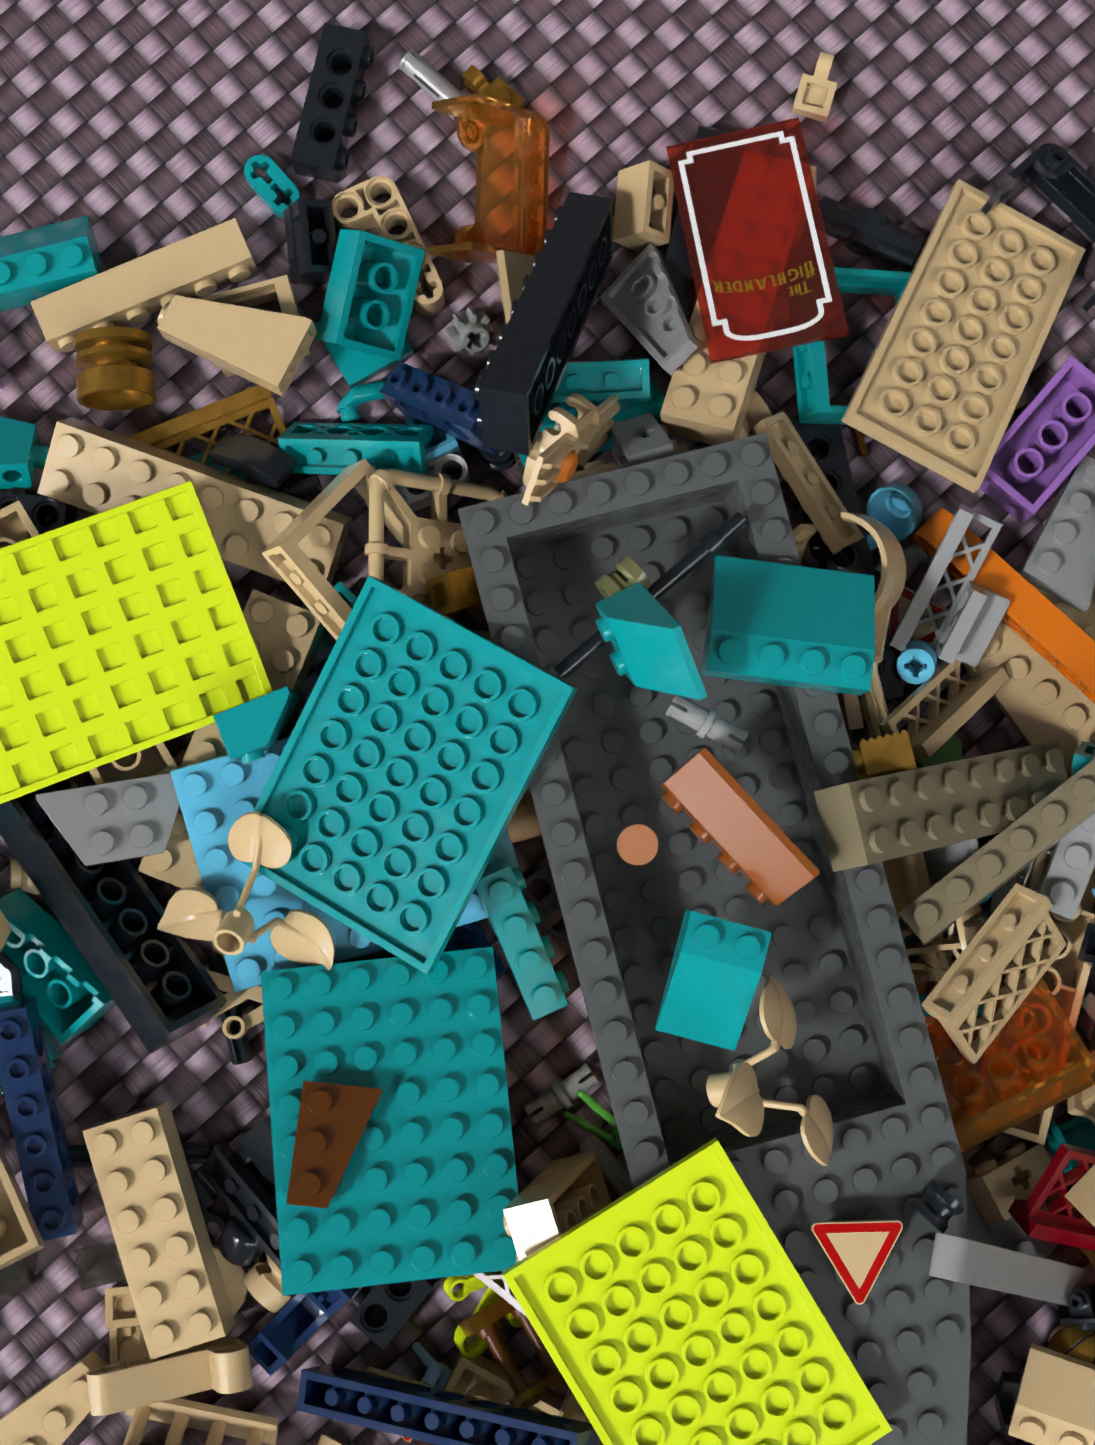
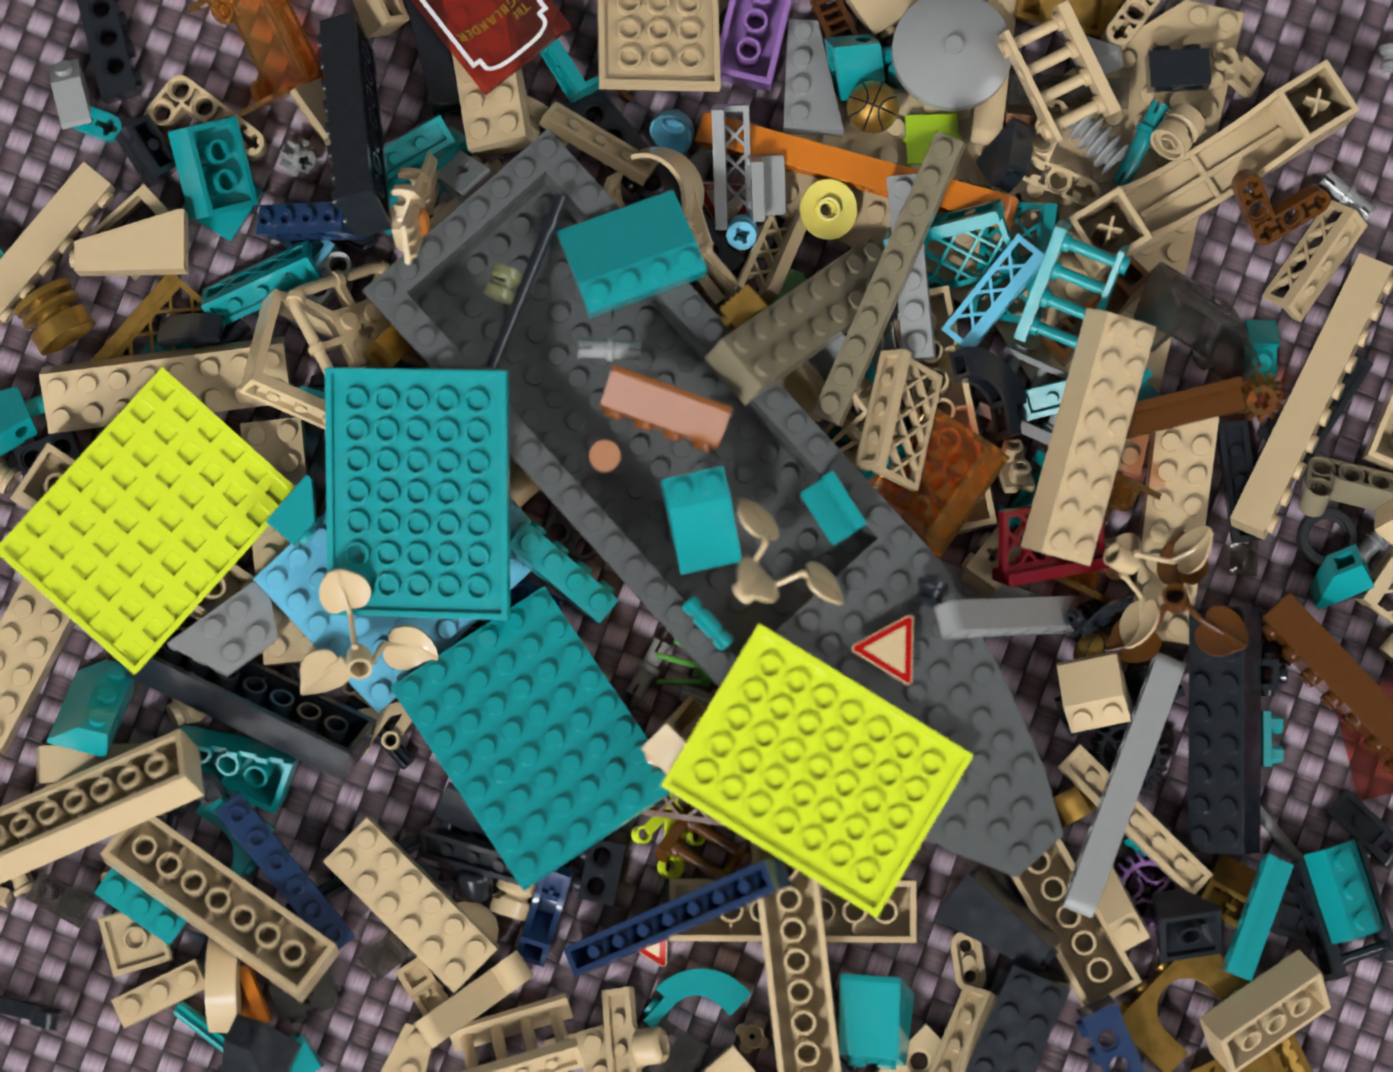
camera: 30 degrees left, 0 degrees up
reddish brown wing [286,1081,384,1209] -> none
teal arm [337,381,386,423] -> none
light blue hand [412,1342,451,1390] -> none
teal slope [595,582,708,700] -> none
light grey wing [600,242,697,375] -> none
none -> light grey slope [49,59,92,129]
none -> teal axle [682,596,734,651]
none -> light yellow dish [799,179,857,240]
none -> teal panel [800,471,867,545]

